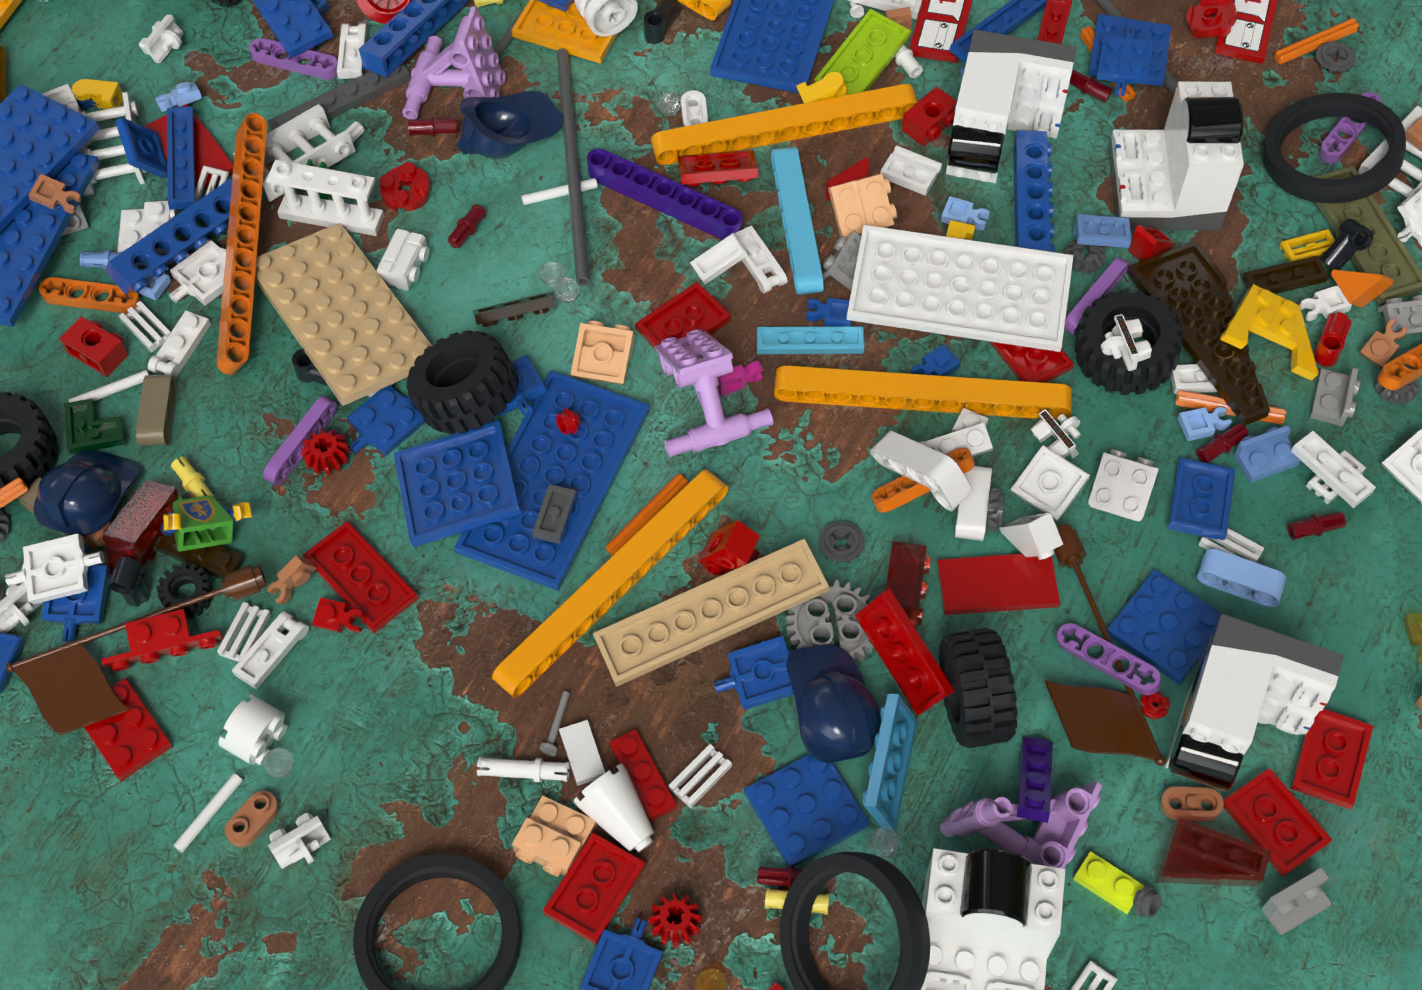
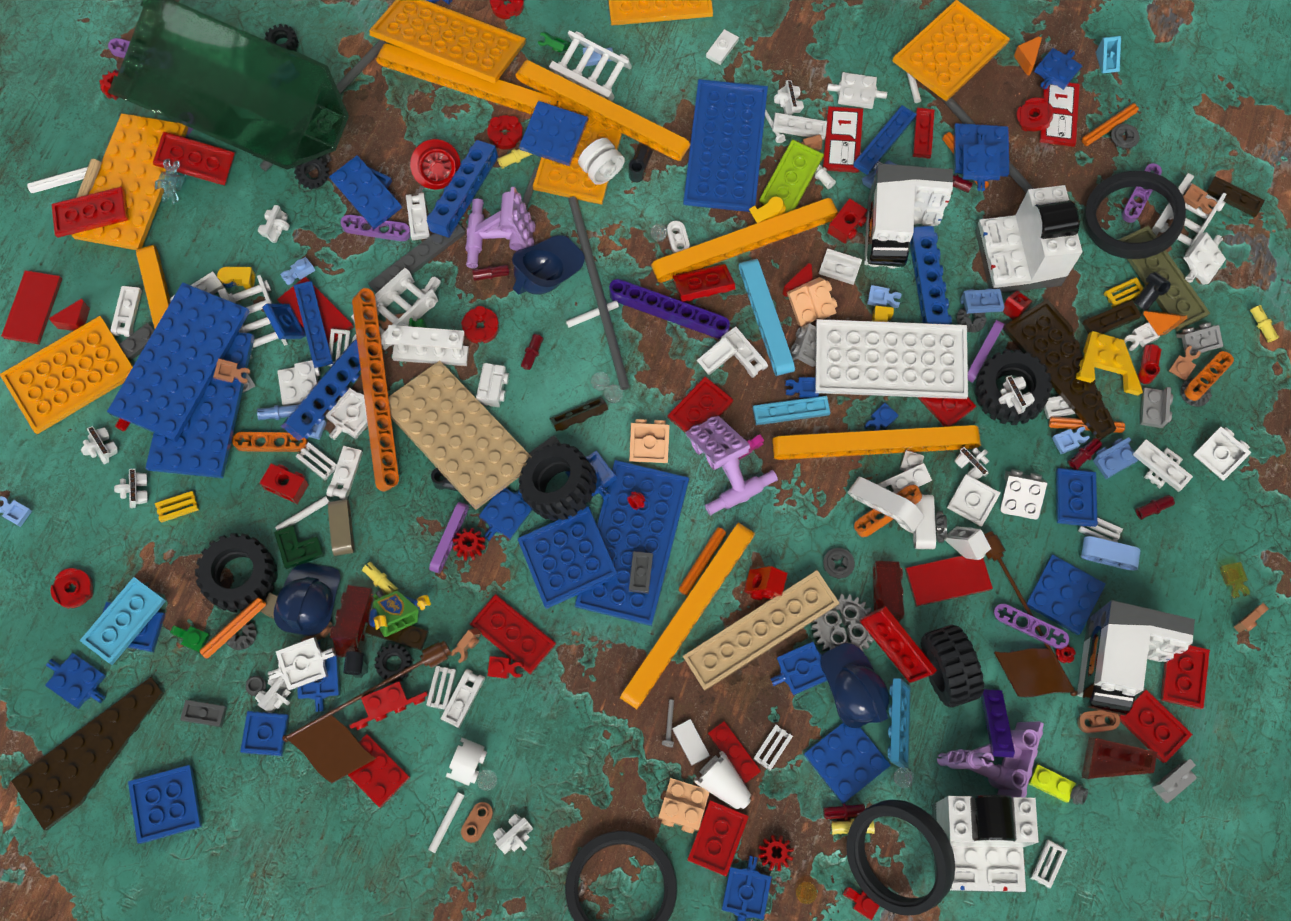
camera: 10 degrees left, 10 degrees up
white pin [477,757,570,782] -> none

